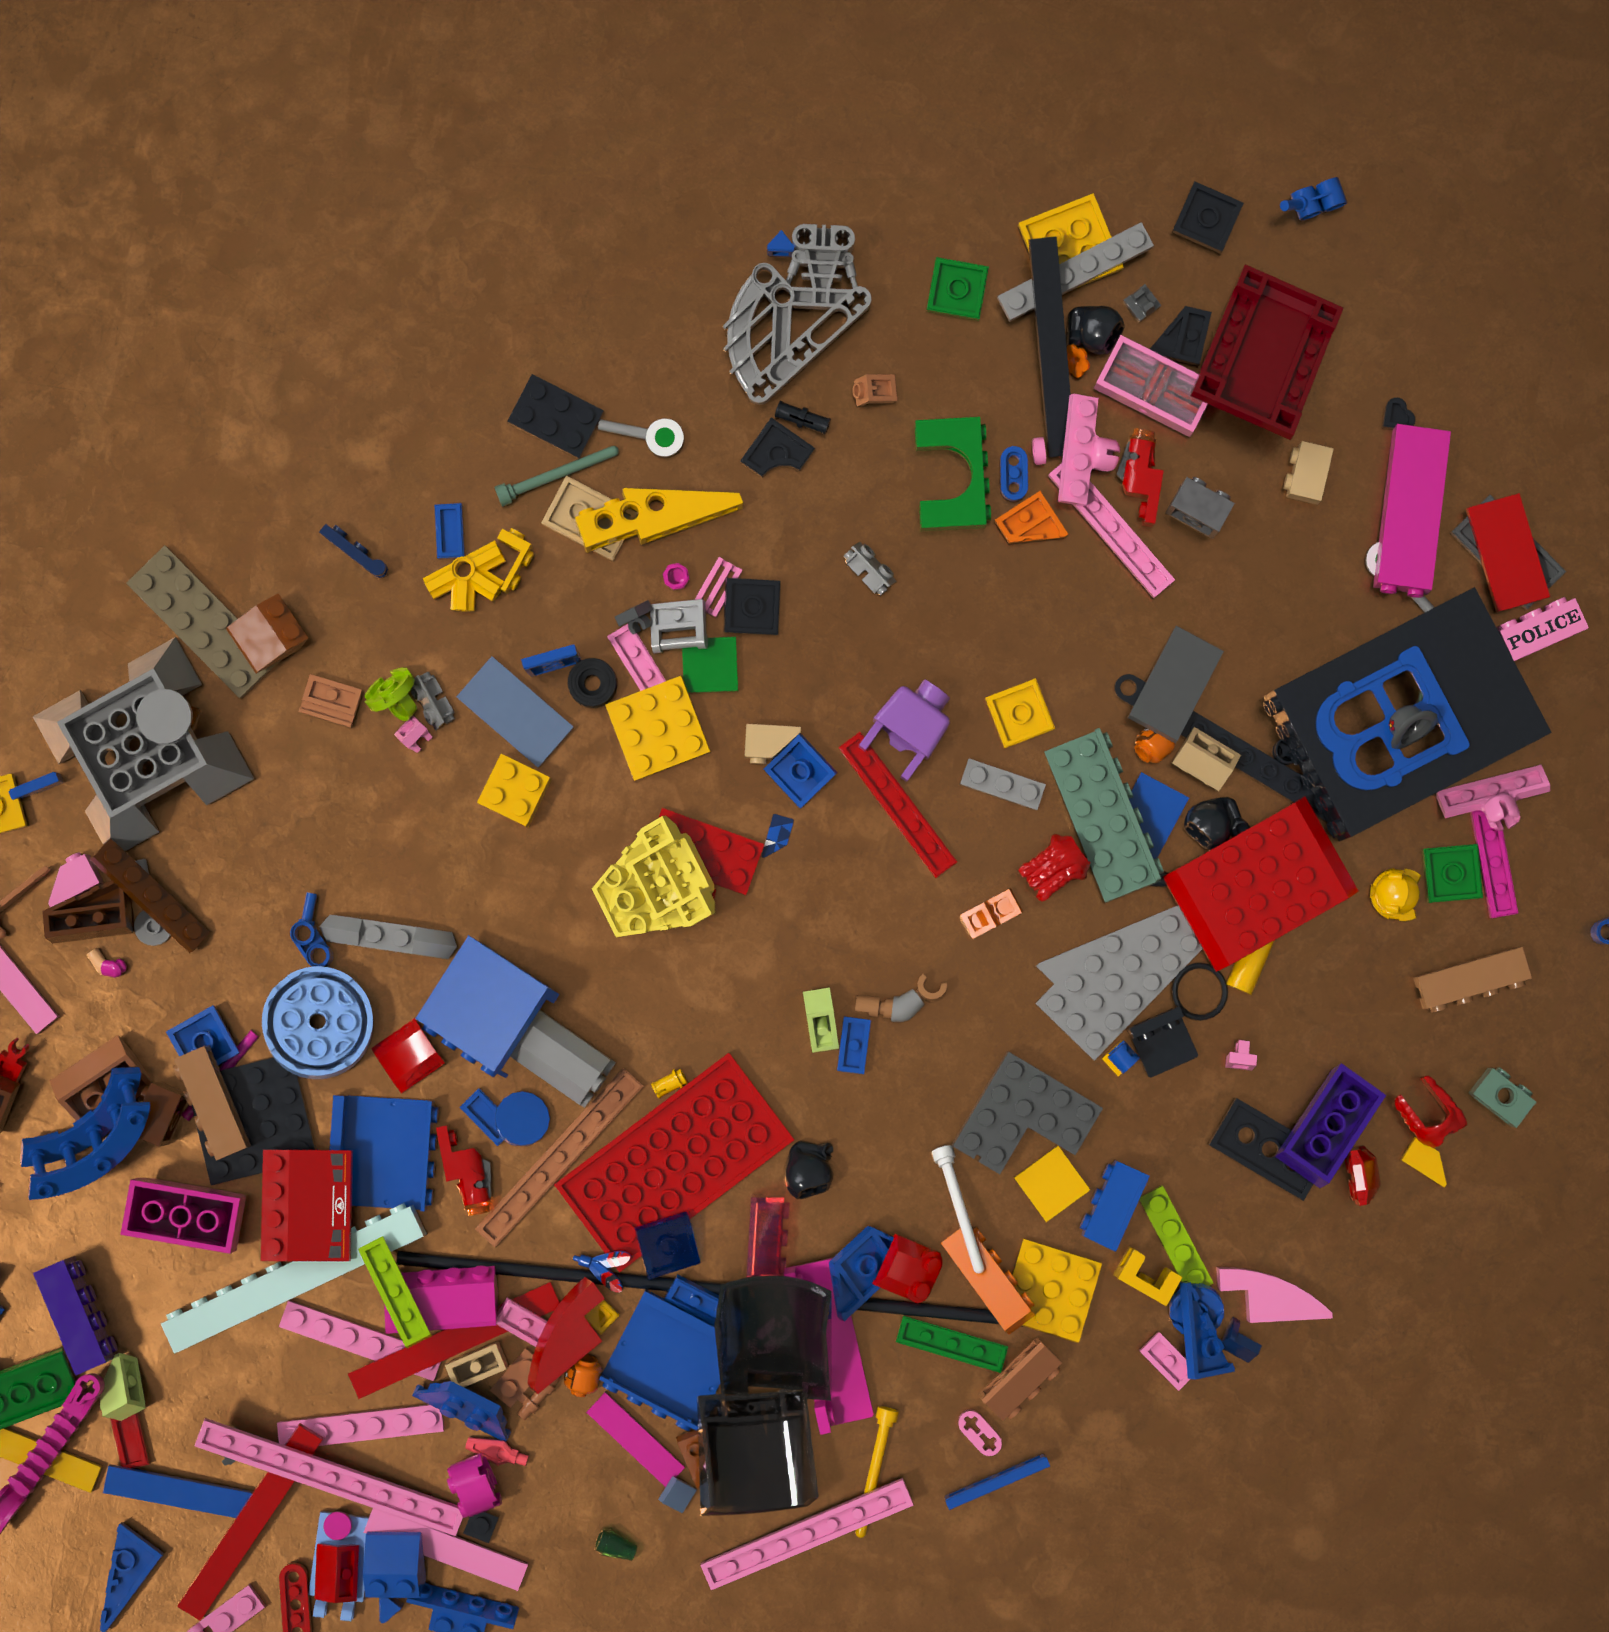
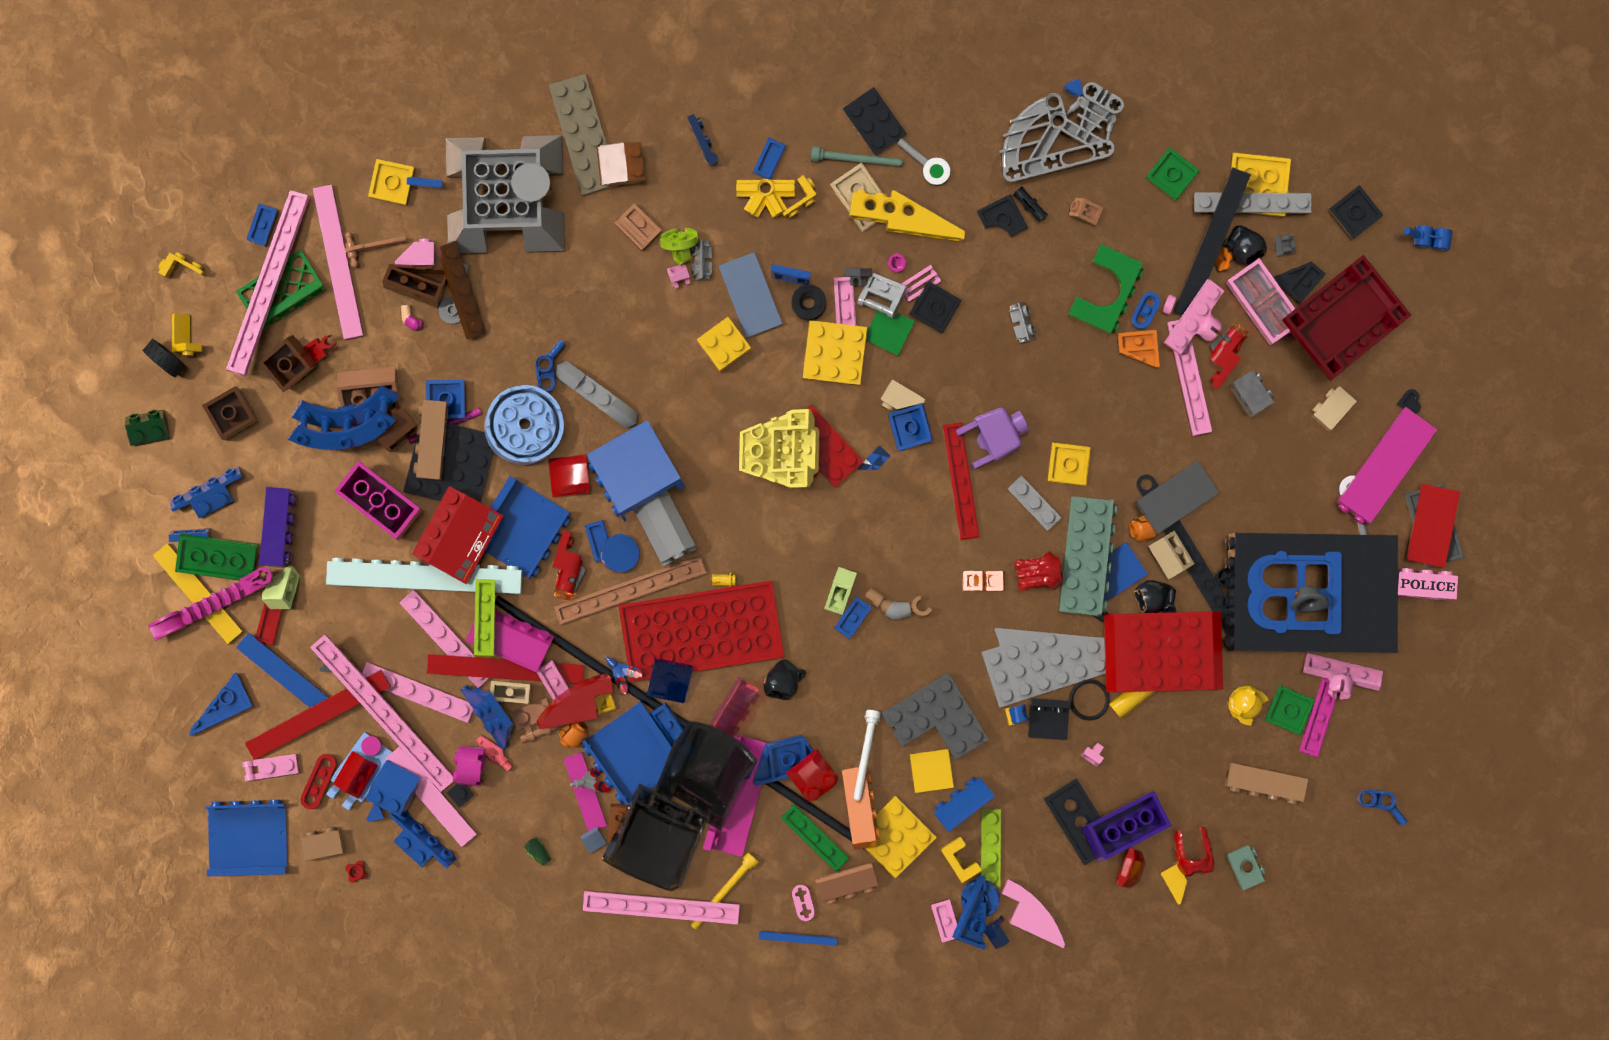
camera: 35 degrees right, 0 degrees up
none -> piece [570,766,610,793]

